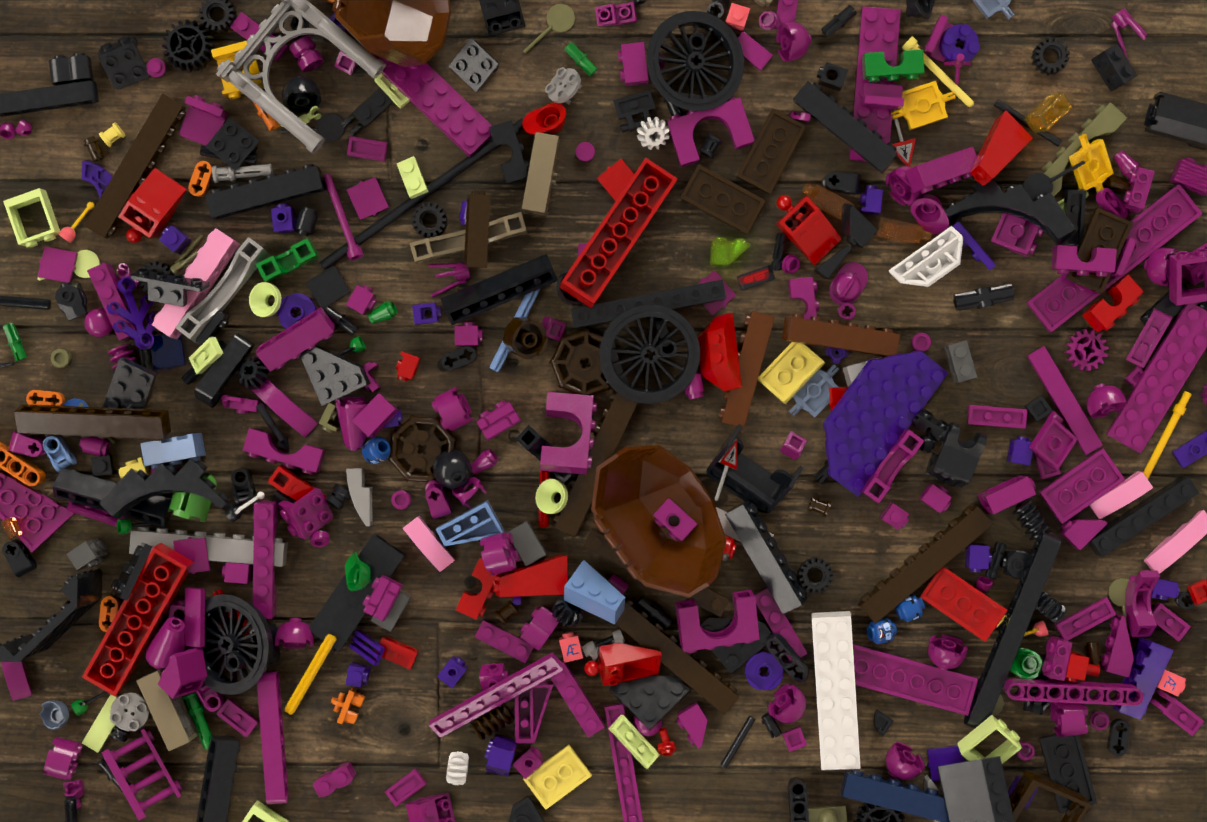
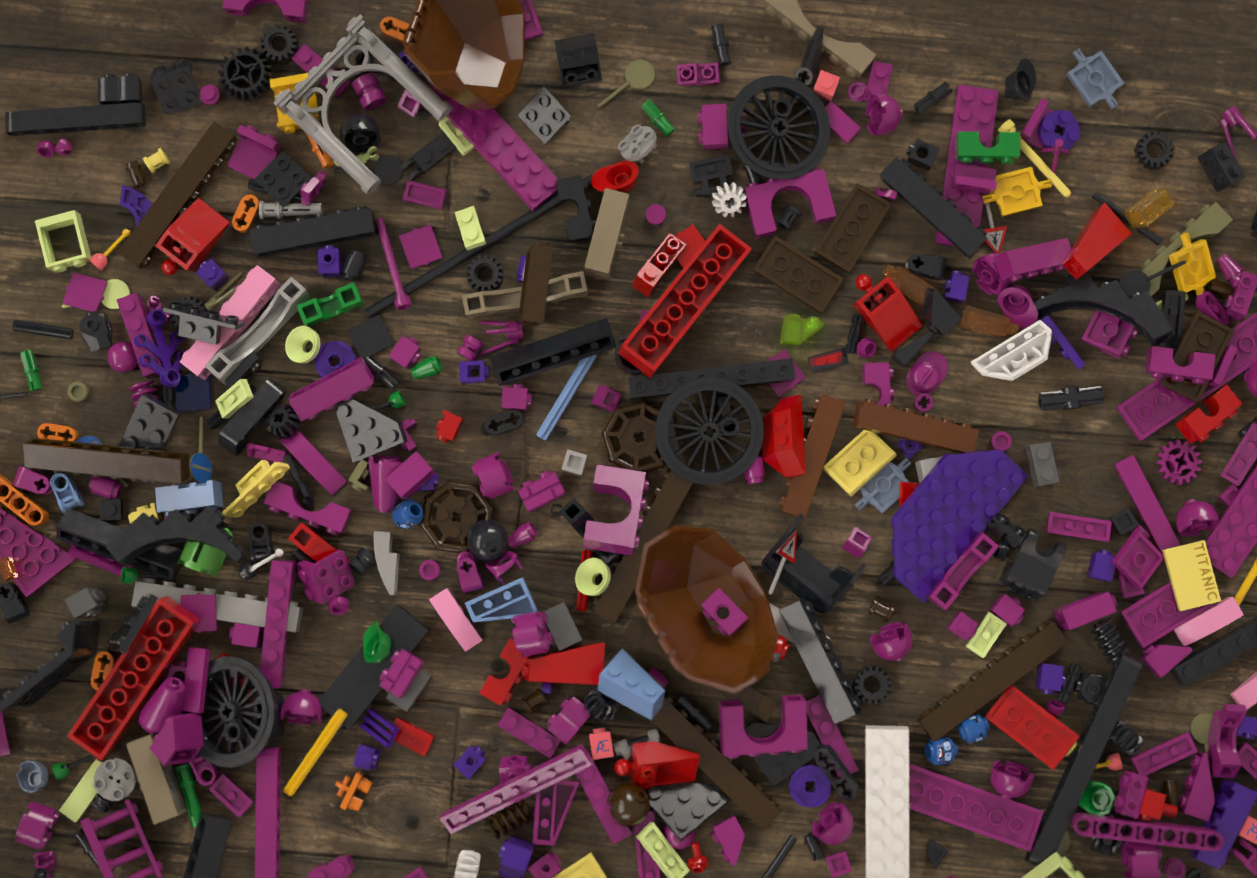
camera: 10 degrees right, 5 degrees down
dark brown brick [503,317,548,359] -> none
none -> blue piece [189,417,213,483]
none -> light yellow bracket [222,460,290,518]
none -> magenta plate [300,171,328,206]
none -> magenta wheel [456,334,484,361]
none -> light grey brick [562,449,588,477]
none -> dark brown cylinder [607,783,650,827]
none -> red slope [632,233,687,297]
none -> magenta cylinder [869,622,913,661]
none -> yellowish green plate [965,612,1006,658]
none -> light yellow tile [1162,540,1221,611]

